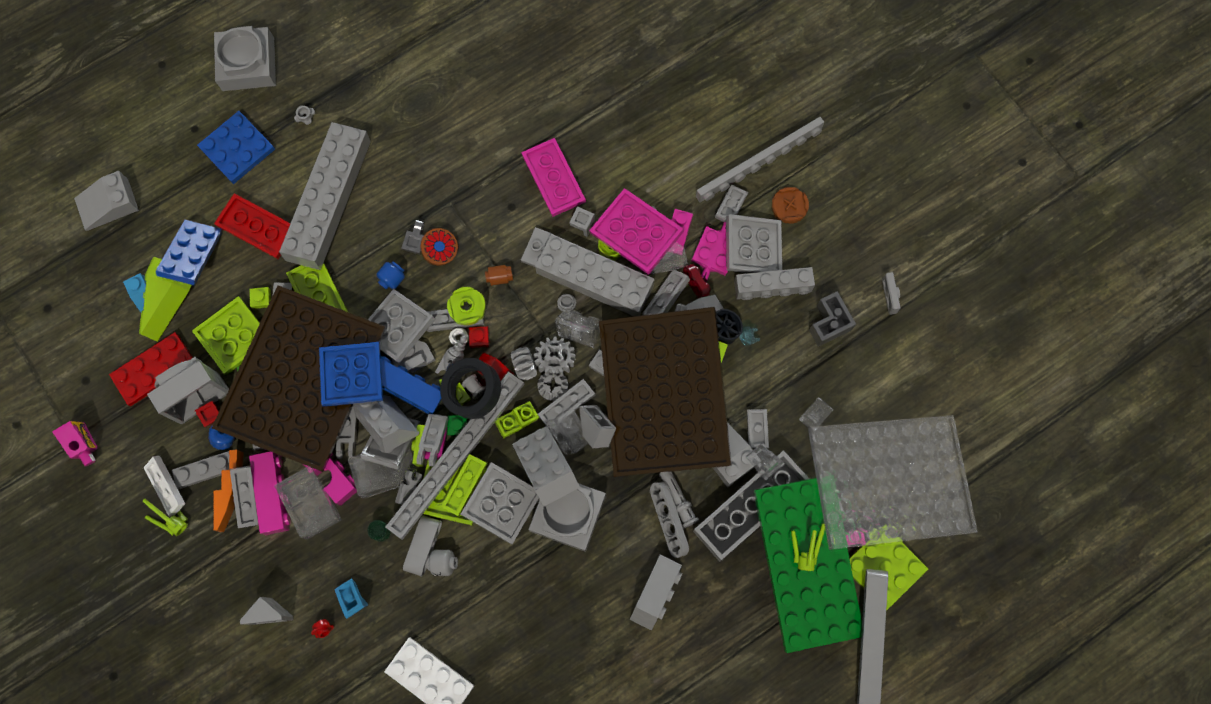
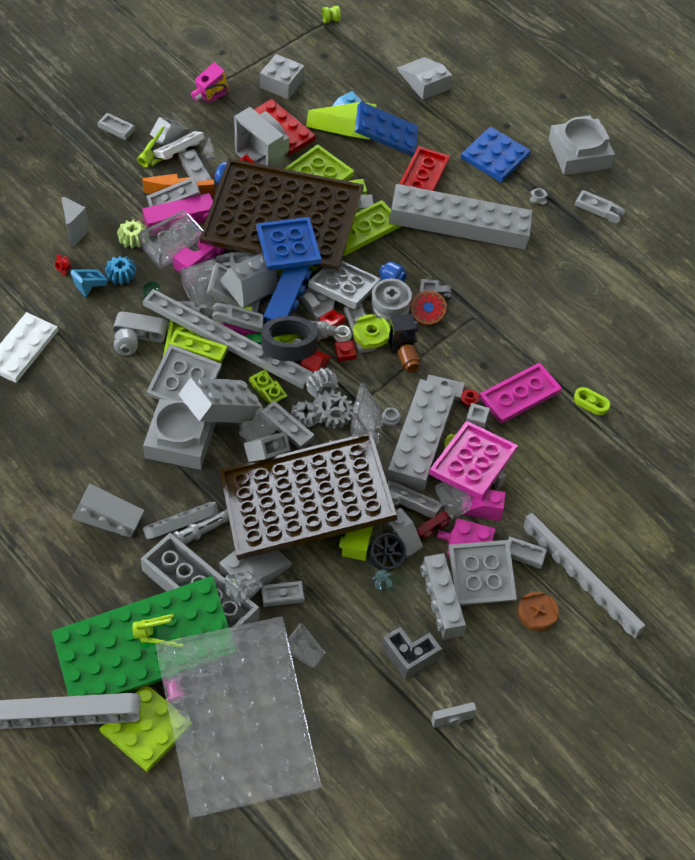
camera: 75 degrees right, 20 degrees down
none -> light grey plate [98,113,135,140]
none -> dark azure gear [105,256,136,286]
none -> yellowish green gear [117,219,148,249]
none -> light grey slope [150,117,189,145]
none -> clear piece [202,137,215,161]
none -> light grey brick [260,54,304,99]
none -> red plate [319,310,345,327]
none -> light grey wheel [370,278,412,325]
none -> black brick [388,314,418,354]
none -> red plate [461,389,480,407]
none -> lime plate [574,387,610,415]
none -> light grey hinge [575,190,625,224]

